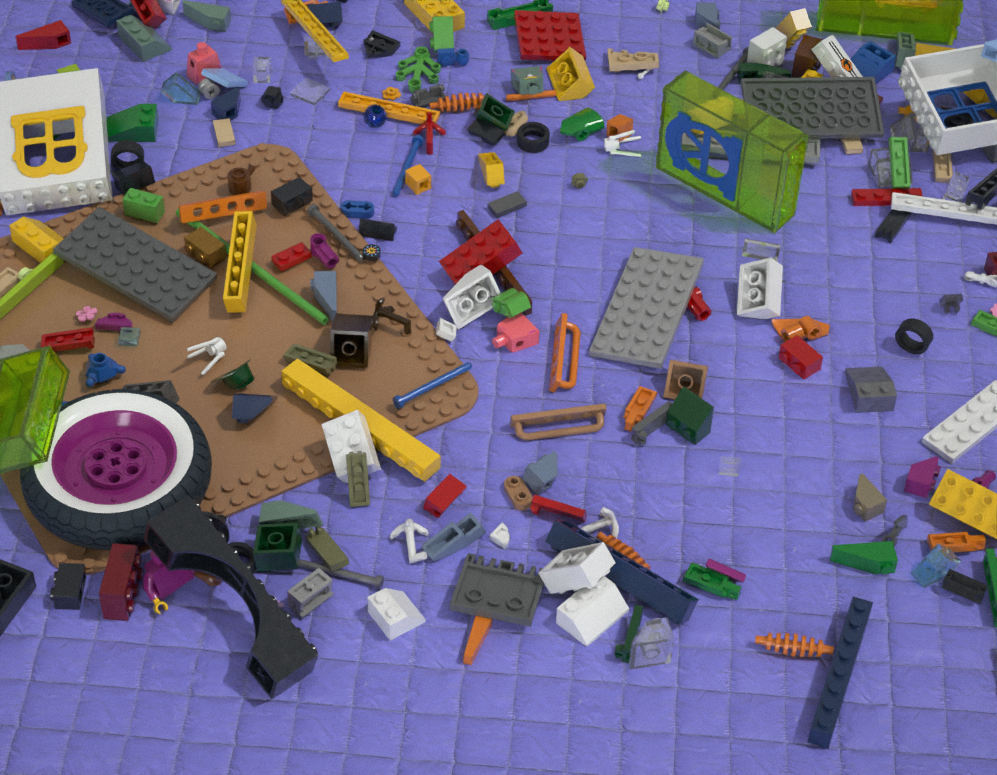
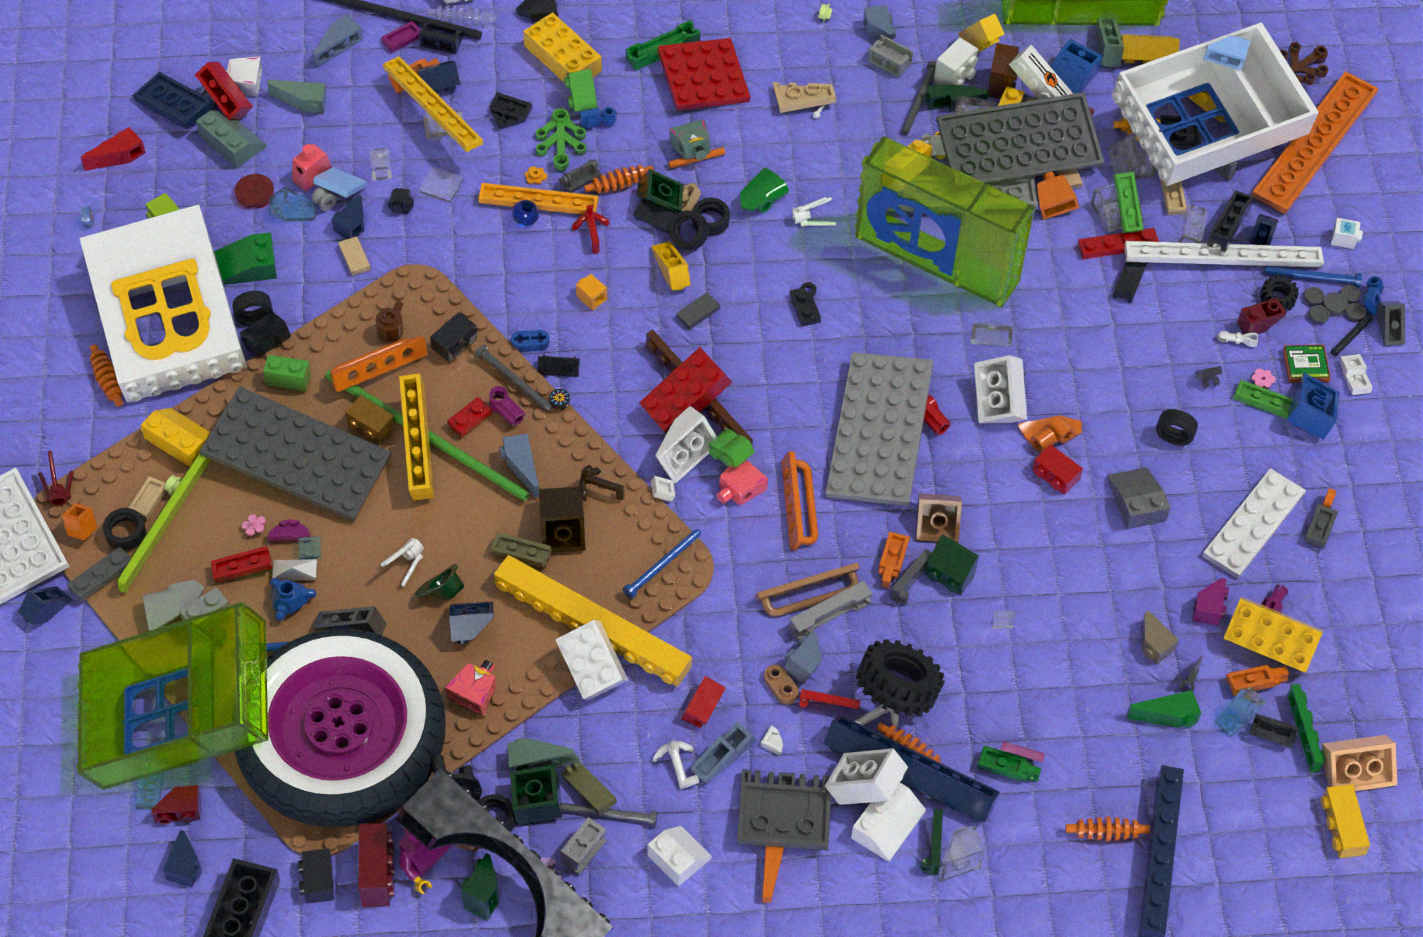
camera: 10 degrees left, 10 degrees up
olive hinge [346,451,370,507] -> none
blue bar [392,135,424,197] -> none
yellow slope [546,47,595,101] -> none
olive plate [571,173,588,188] -> none
orange brick [607,114,633,142] -> none
none -> clear red tile [234,174,274,209]
none -> white slope [272,559,317,581]
none -> coral torso [445,660,496,716]
none -> dark green slope [461,853,500,922]
none -> black tyre [669,210,709,250]
none -> black hinge [789,282,821,327]
none -> light grey piece [789,581,873,642]
none -> black tyre [856,639,945,716]
none -> orange torso [1037,172,1079,220]

